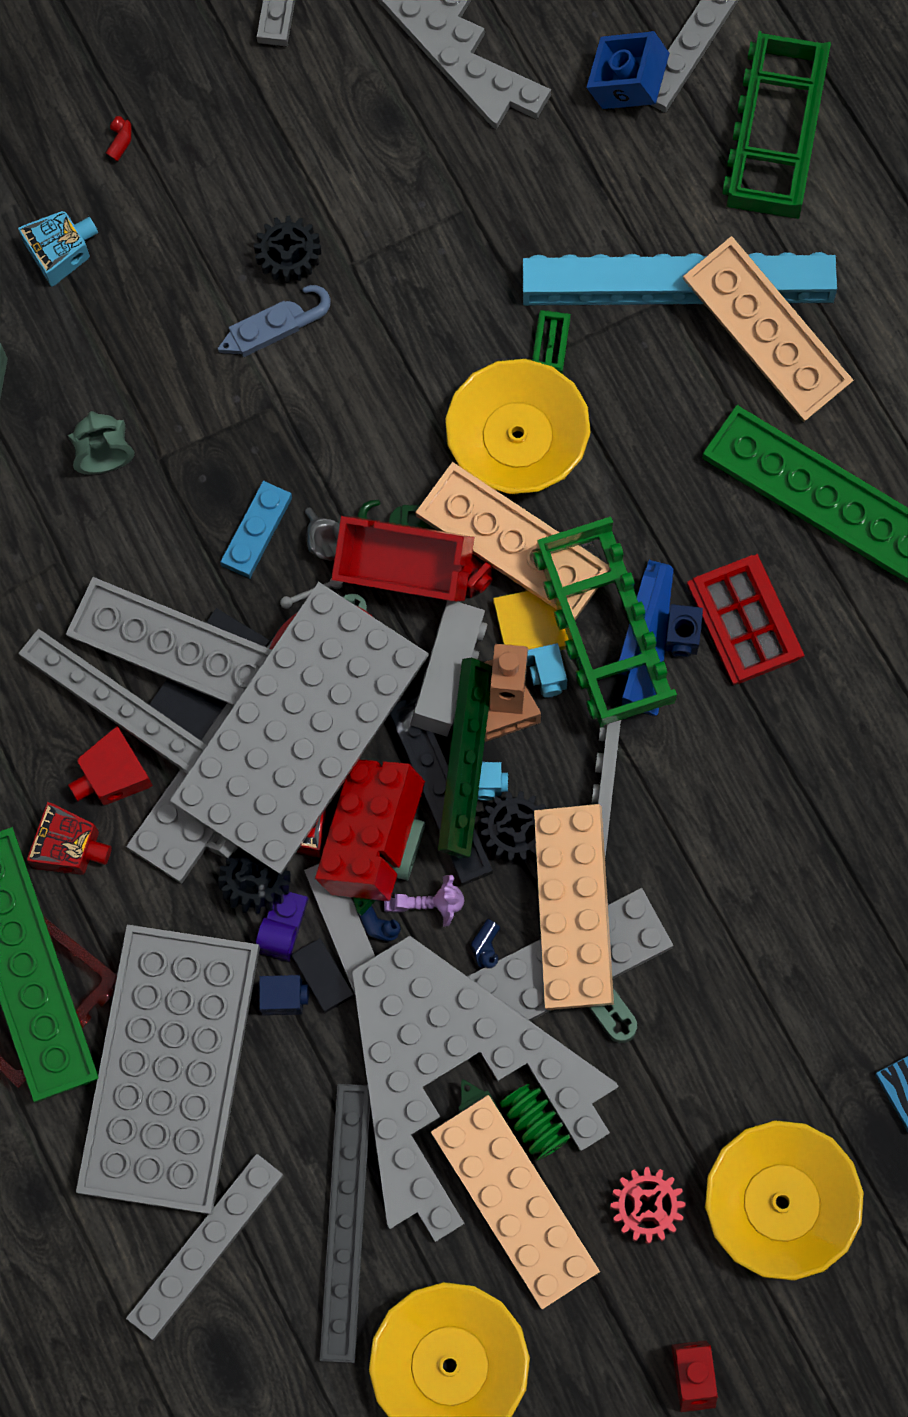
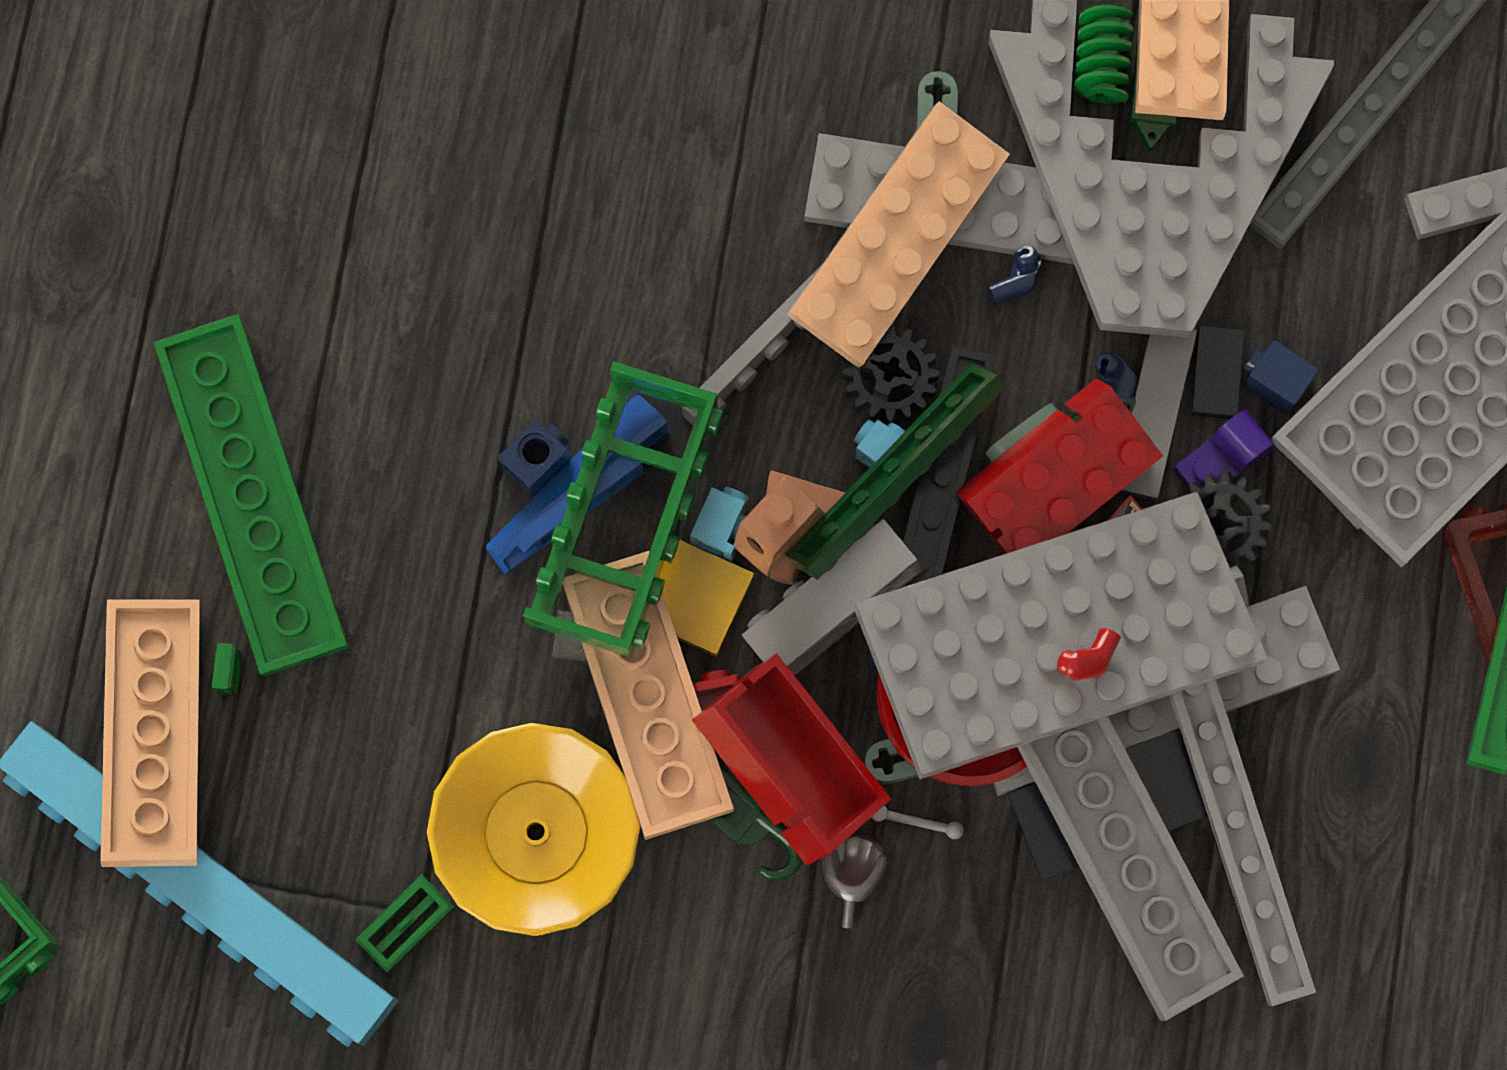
camera: 145 degrees left, 5 degrees up
red torso [27,802,112,875] -> none
red torso [68,727,153,805] -> none
dark azure plate [221,481,292,579] -> none
lavender piece [384,875,465,927] -> none
red piece [687,554,805,685] -> none
none -> green tile [212,643,243,696]
none -> red arm [1057,628,1121,681]

